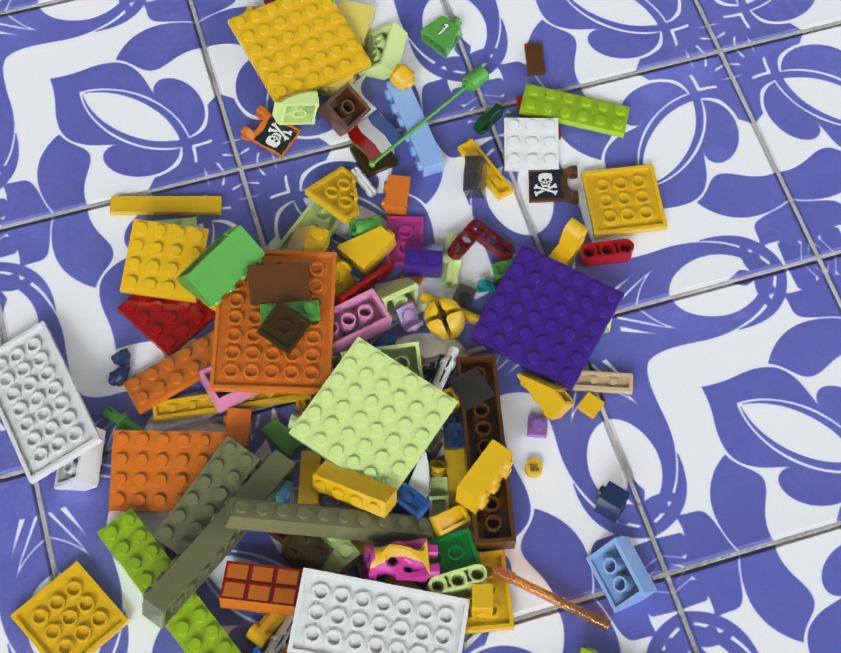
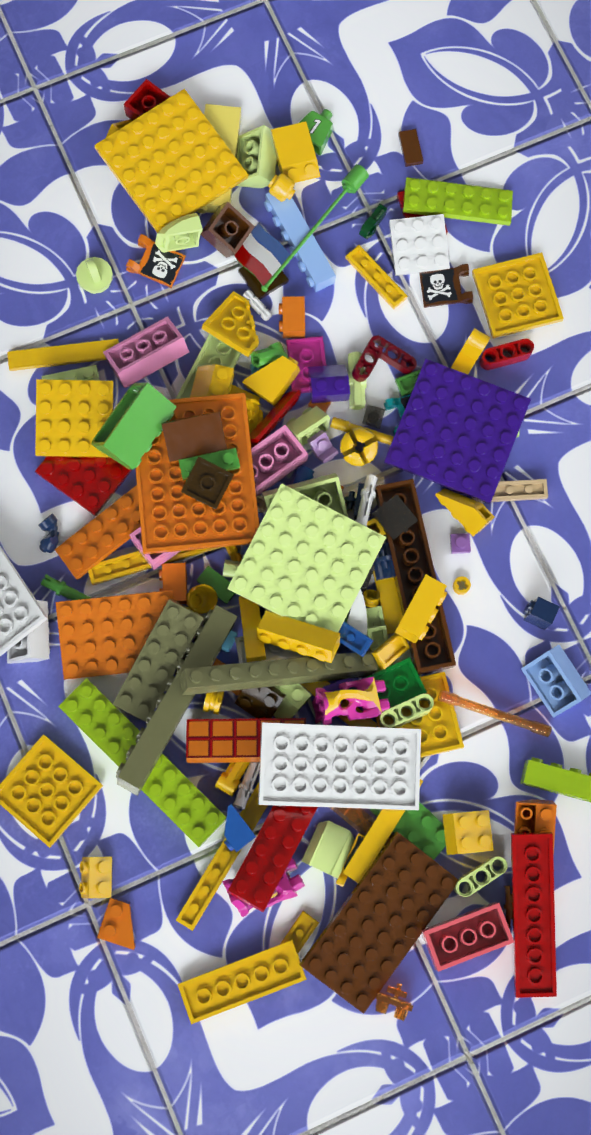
camera: 10 degrees left, 15 degrees up
clear smoke brick [463,156,487,198] -> none
yellow brick [471,584,493,618] -> none
yellow tile [577,392,605,419] -> none
none -> yellowish green tile [76,257,113,294]
none -> bright pink slope [103,316,189,388]
none -> yellow hair [186,584,218,614]
none -> yellow wheel [203,691,225,715]
none -> yellow slope [271,121,320,183]

